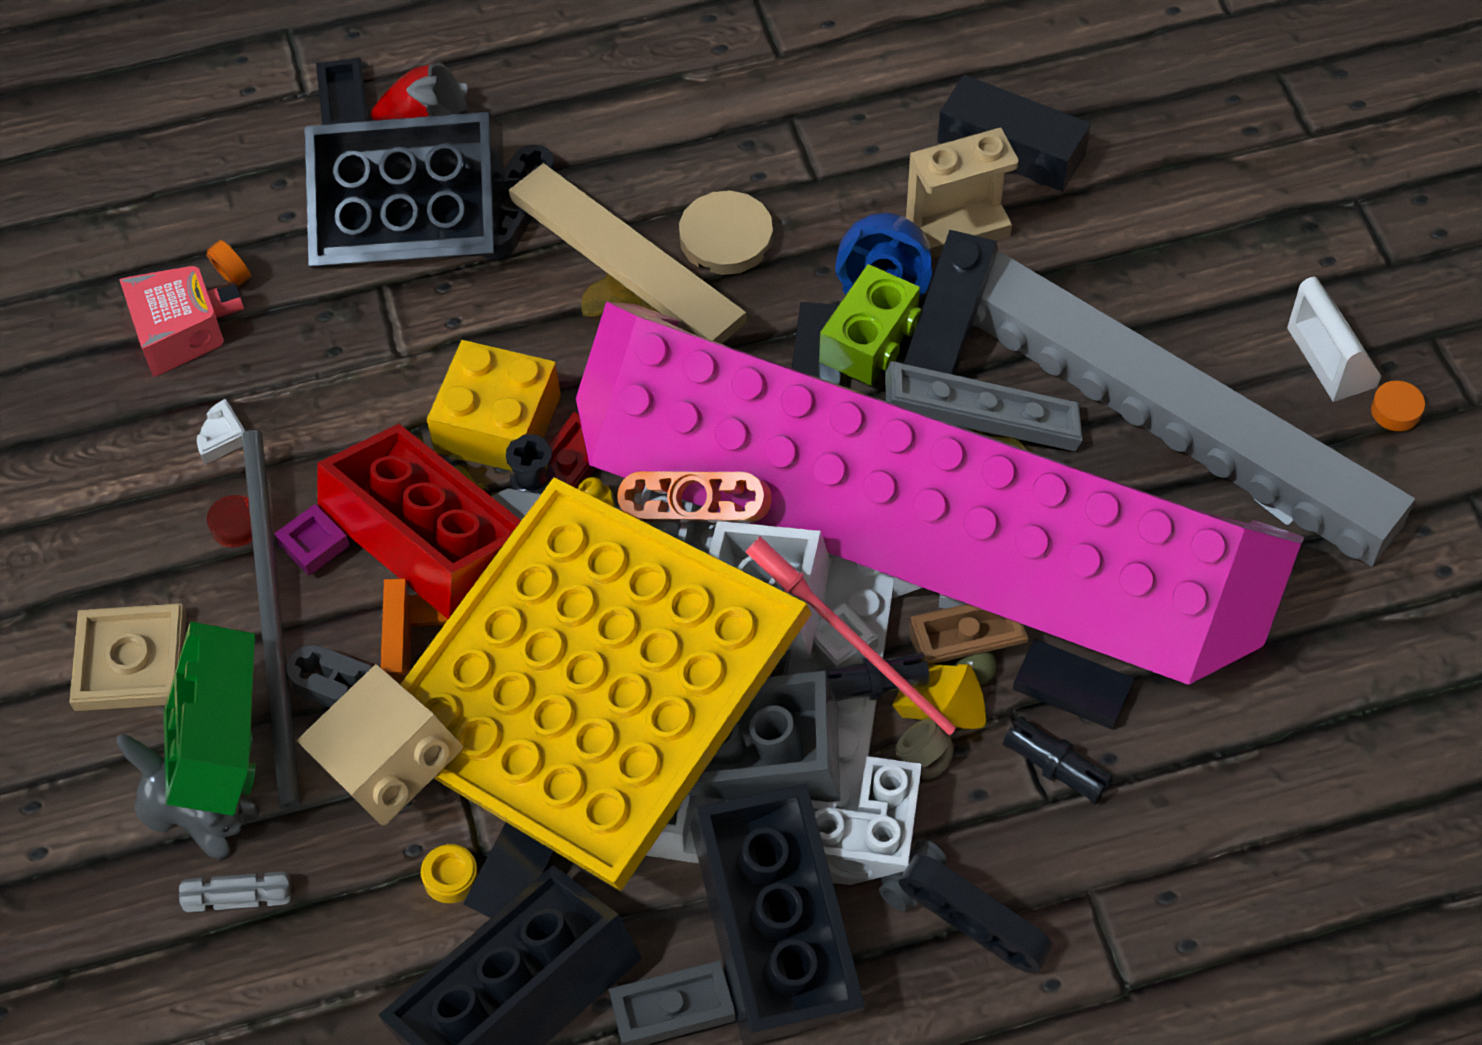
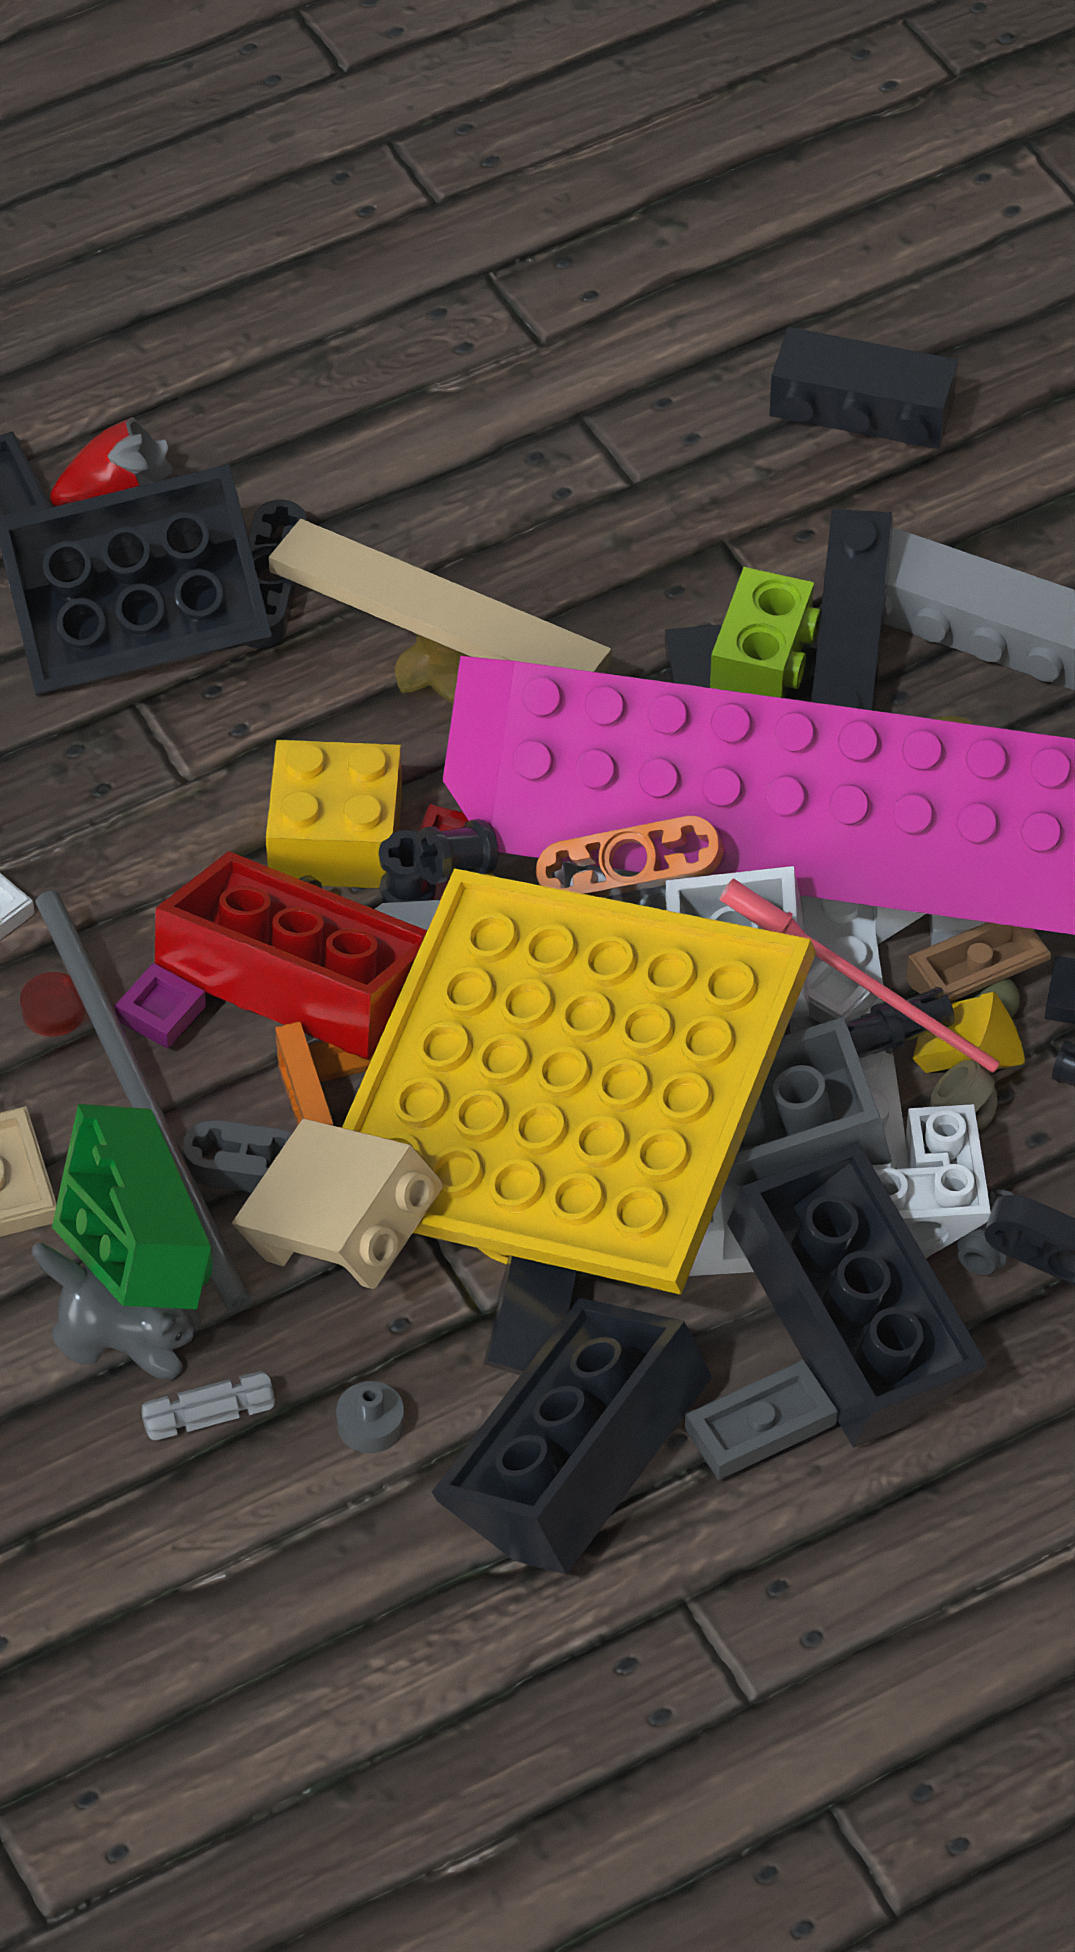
camera: 15 degrees left, 5 degrees down
yellow tile [421,844,479,904] -> none
tan tile [679,191,773,275] -> none
blue cylinder [835,212,933,299] -> none
light grey tile [885,361,1083,451] -> none
tan panel [906,127,1018,259] -> none
none -> dark grey tile [336,1381,405,1453]
none -> black bush [414,819,498,885]

